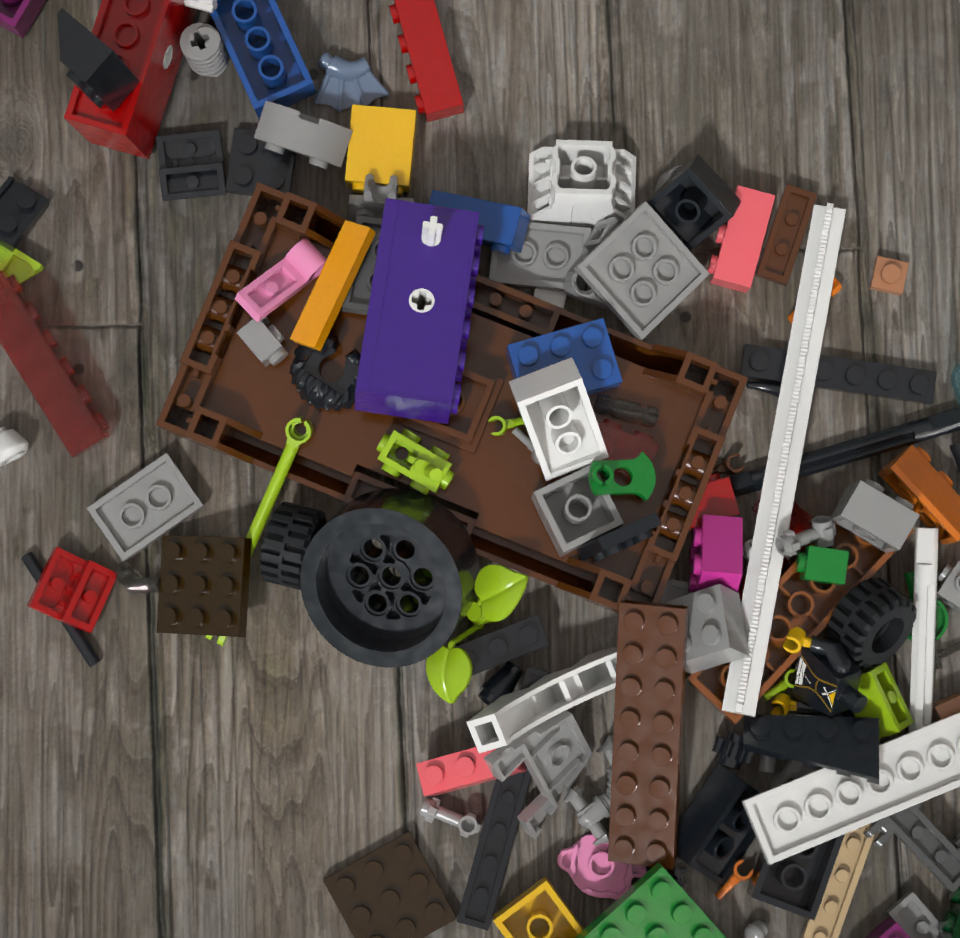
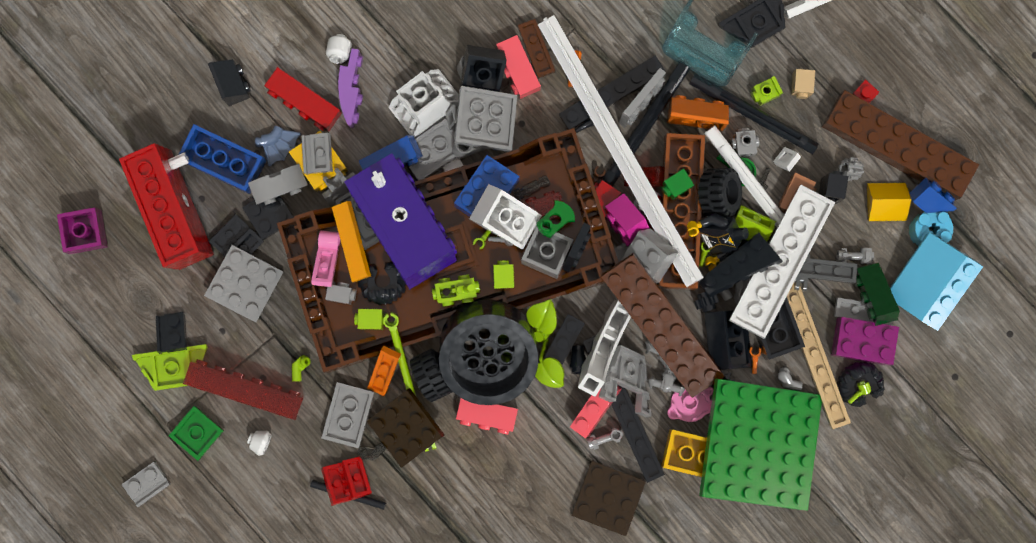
camera: 45 degrees left, 0 degrees up
black slope [58,8,140,112] -> none
light grey piece [180,23,229,77] -> none
light grey bar [775,516,836,557] -> none
light grey brick [830,479,920,553] -> none
nougat plate [869,256,909,296] -> none
none -> light grey plate [204,245,283,322]
none -> lime arm [292,355,311,382]
none -> light grey plate [301,132,333,175]
none -> white head [326,34,352,64]
none -> medium lavender slope [338,48,363,128]
none -> lime brick [354,309,384,330]
none -> orange plate [367,346,401,397]
none -> coral brick [456,398,518,435]
none -> lime brick [493,261,514,289]
none -> light grey plate [619,68,666,128]

